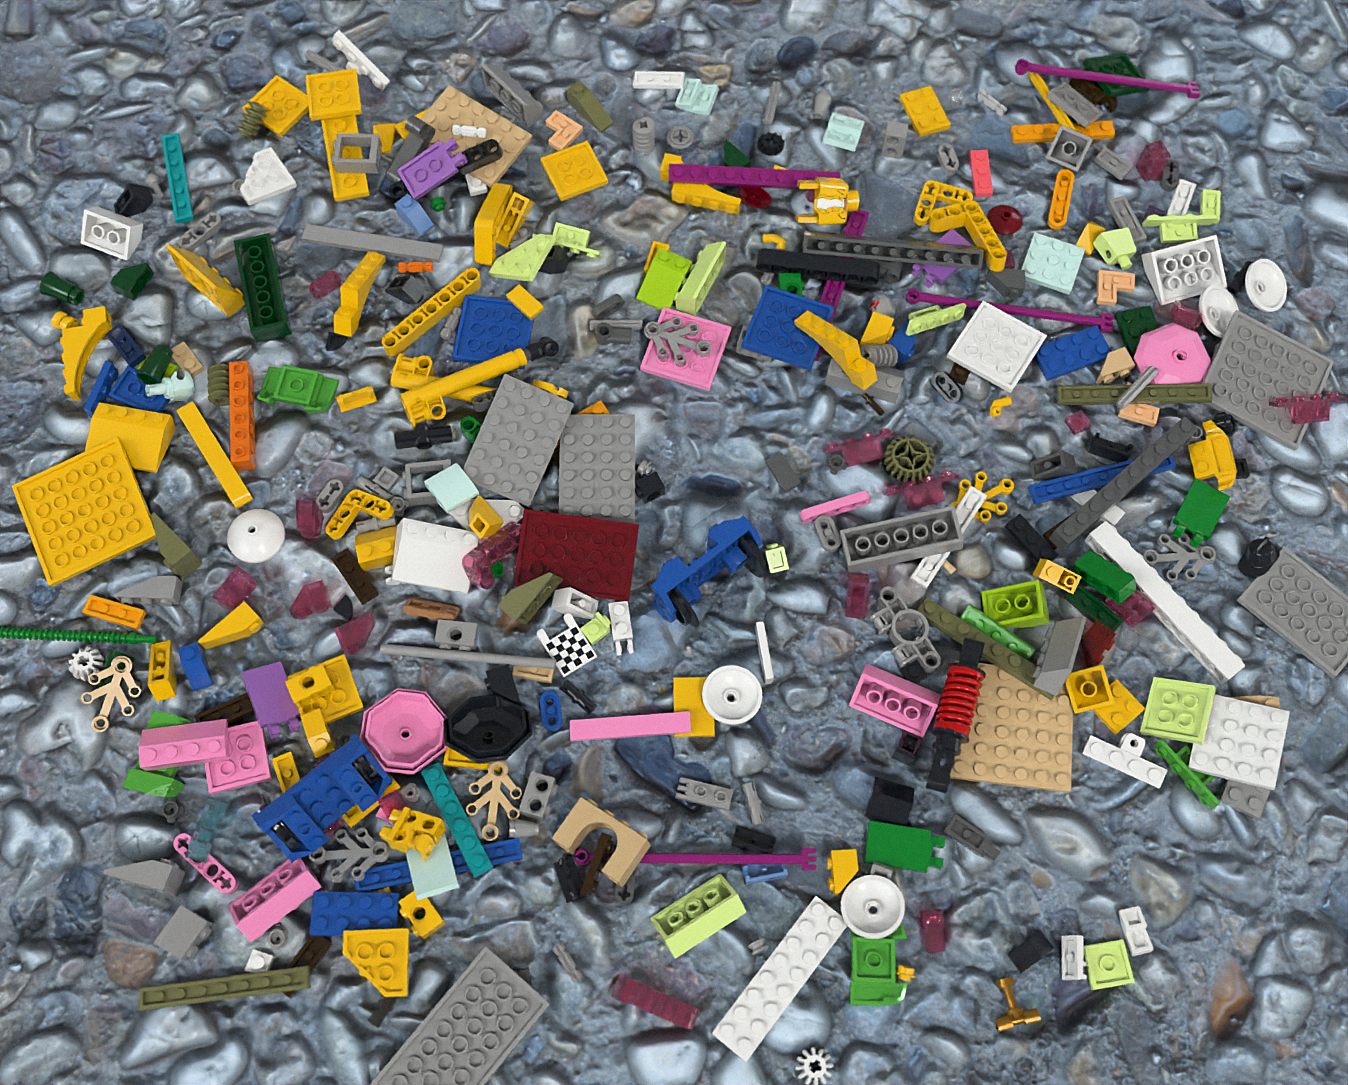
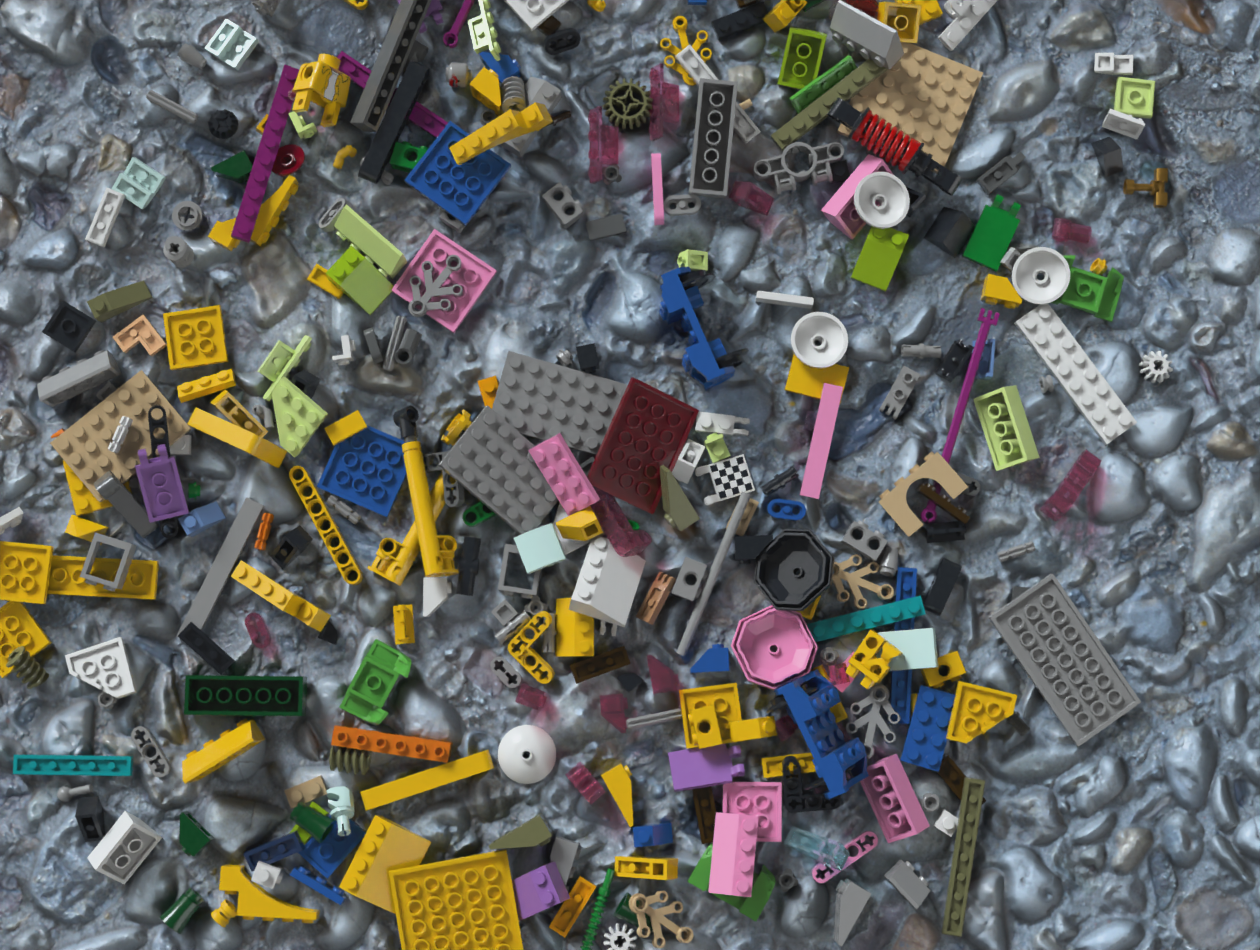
camera: 75 degrees left, 15 degrees up
none -> black plate [42,301,97,353]
none -> yellow plate [177,369,236,403]
none -> black plate [178,621,235,675]
none -> white bracket [251,861,284,889]
none -> yellowish green bracket [288,111,317,139]
none -> white bracket [332,335,356,365]
none -> white slope [423,577,452,617]
none -> medium lavender slope [512,861,570,921]
none -> bright pink plate [528,433,600,516]
none -> light grey brick [542,182,584,229]
none -> light grey axle [626,709,682,730]
none -> blue slope [690,644,730,673]
none -> black beam [782,756,842,813]
none -> lime slope [851,226,909,292]
none -> white dish [854,172,910,229]
none -> black beam [923,558,962,616]

